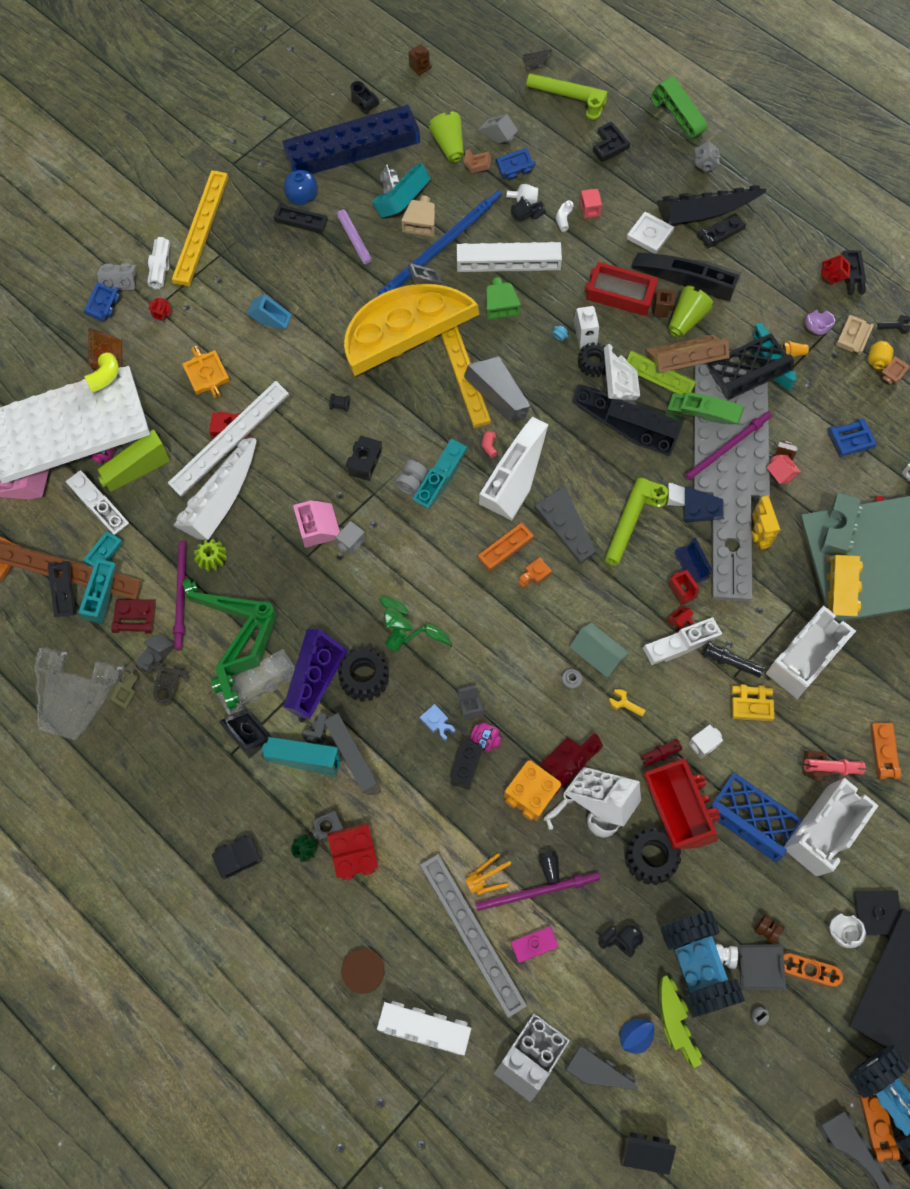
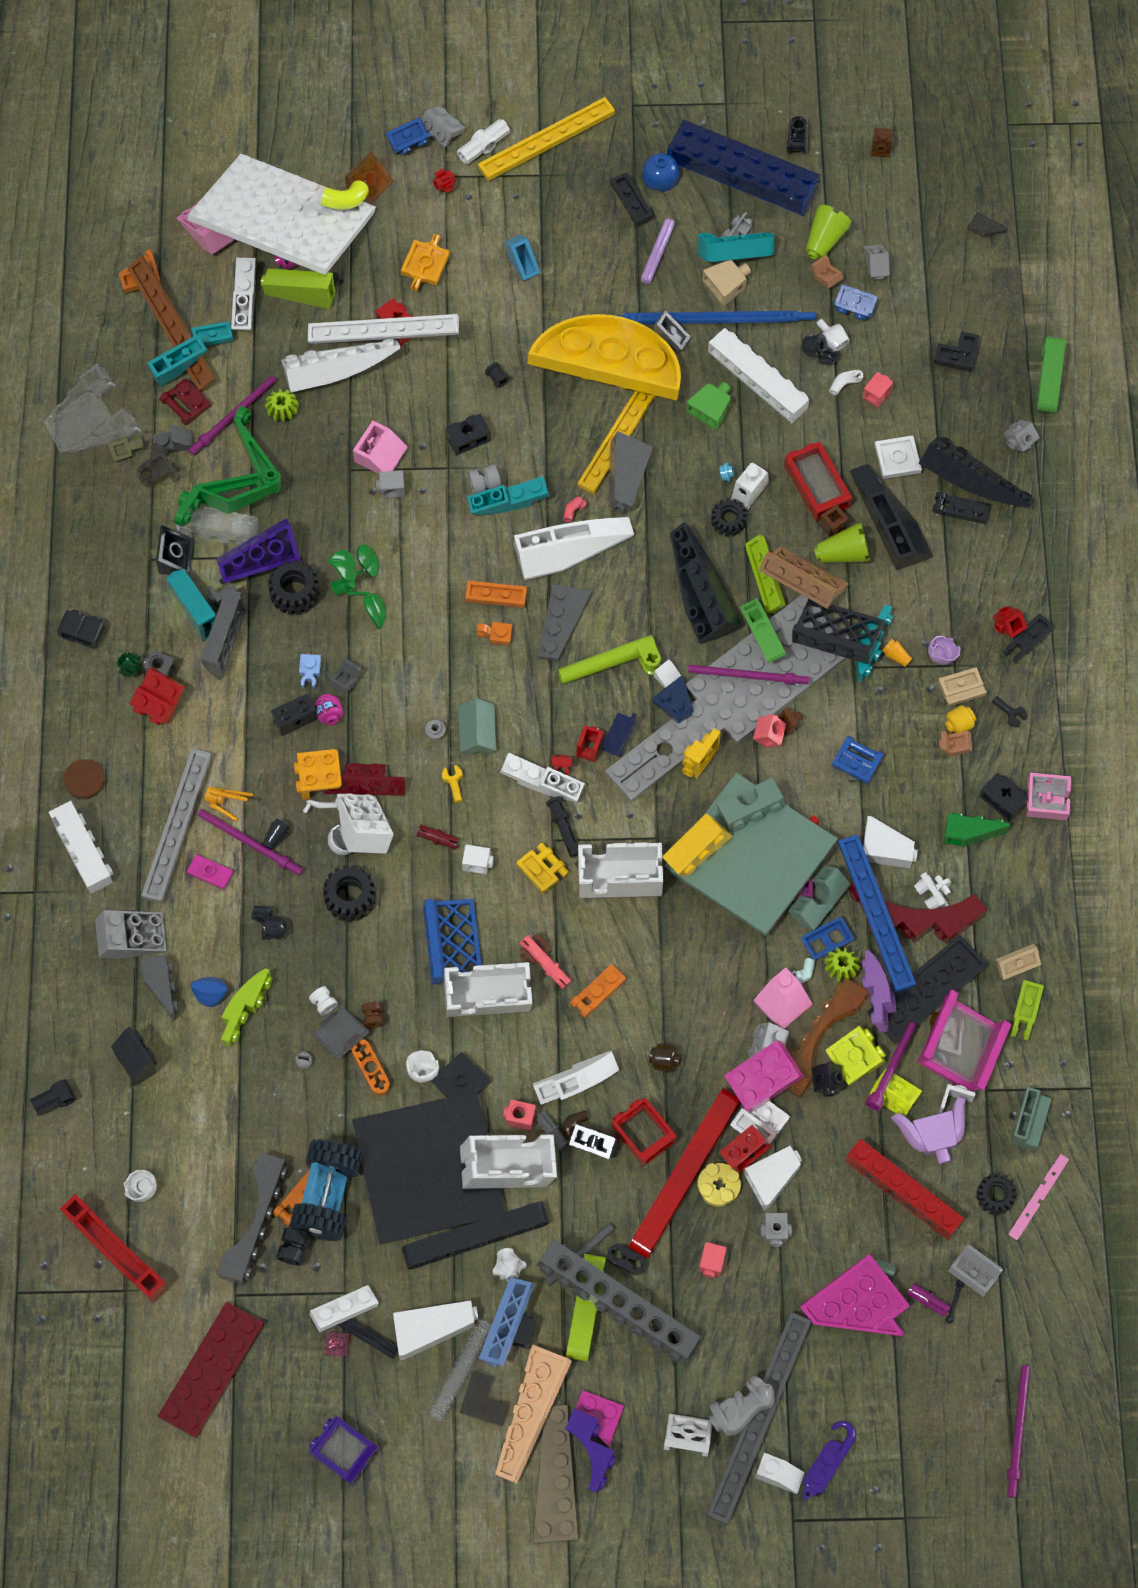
camera: 45 degrees right, 0 degrees up
black plate [48,561,76,617] -> none
lime axle [526,73,608,120] -> none
white wing [604,344,640,400] -> none
red piece [644,758,720,849] -> none
plate [661,911,745,1018] -> none

